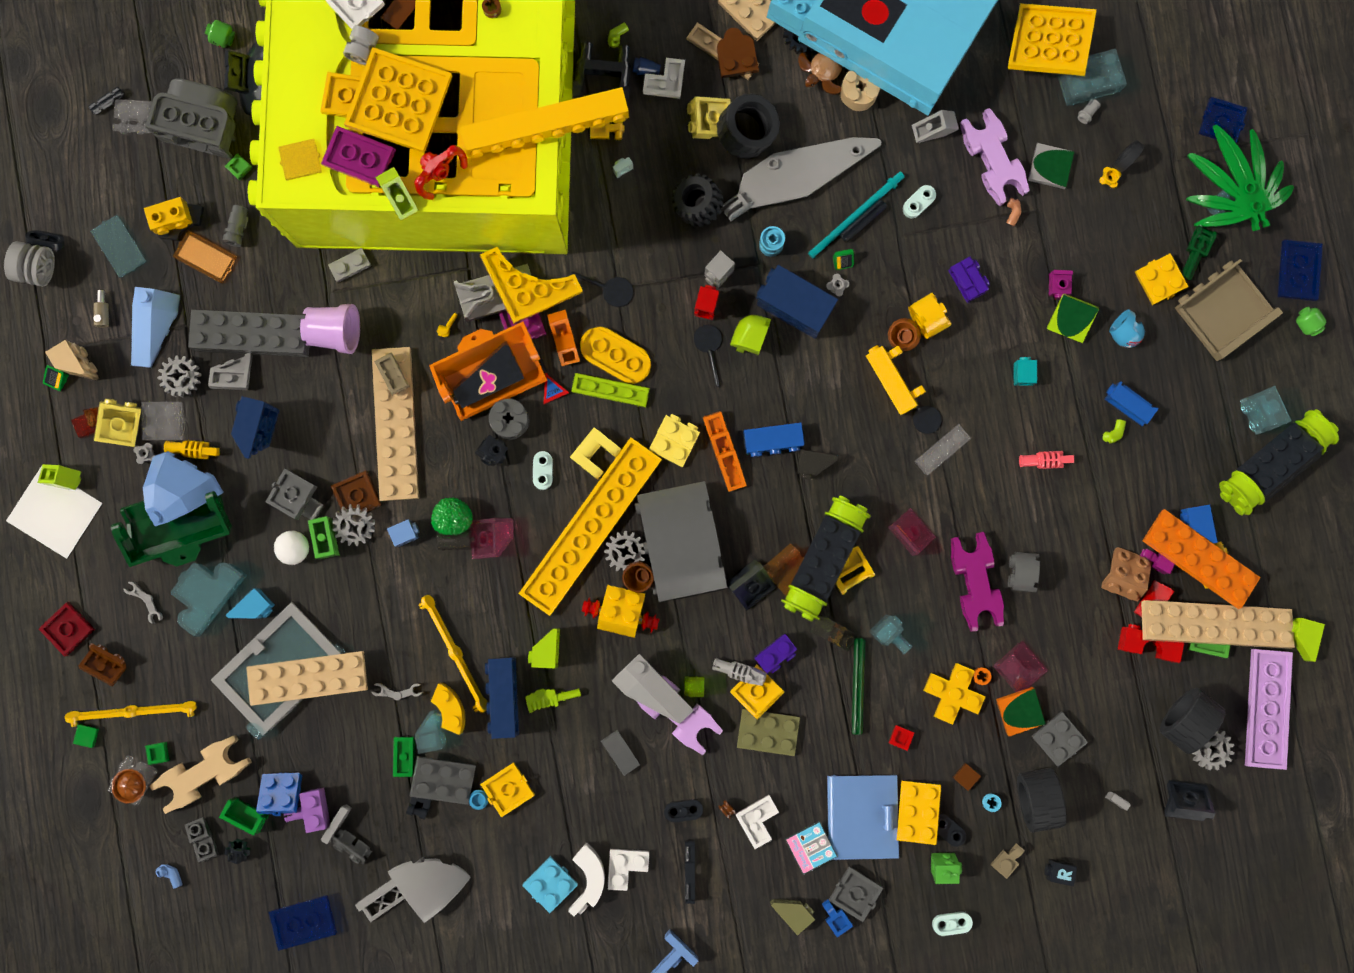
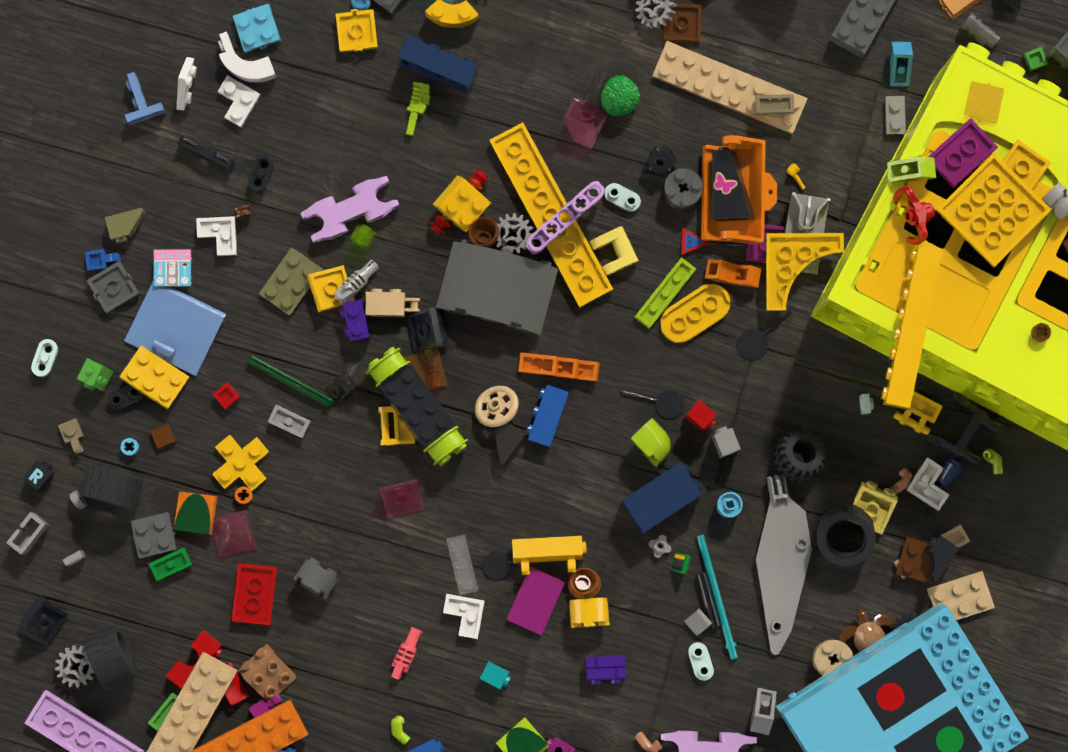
camera: 115 degrees right, 0 degrees up
lavender piece [300,304,360,354] -> none
medium blue brick [387,519,420,547] -> none
yellow piece [419,595,488,712] -> none
lime slope [528,628,560,668] -> none
dark grey slope [601,730,640,776] -> none
light grey wedge [612,654,694,724] -> none
light yellow plate [649,414,700,468] -> none
clear light blue brick [869,615,912,655] -> none
magenta piece [951,532,1004,632] -> none
none -> light grey piece [7,512,50,555]
none -> light grey tile [70,490,87,510]
none -> green plate [149,547,193,581]
none -> white plate [177,57,197,111]
none -> red plate [232,563,277,625]
none -> light grey plate [268,405,311,439]
none -> tan brick [366,289,420,318]
none -> white plate [443,594,485,639]
none -> tan plate [475,386,519,427]
none -> magenta tile [506,567,565,635]
none -> lavender piece [525,181,605,255]
none -> light grey tile [684,609,712,636]
none -> slope [890,42,913,87]
none -> nougat arm [890,468,912,495]
none -> black arch [925,535,959,581]

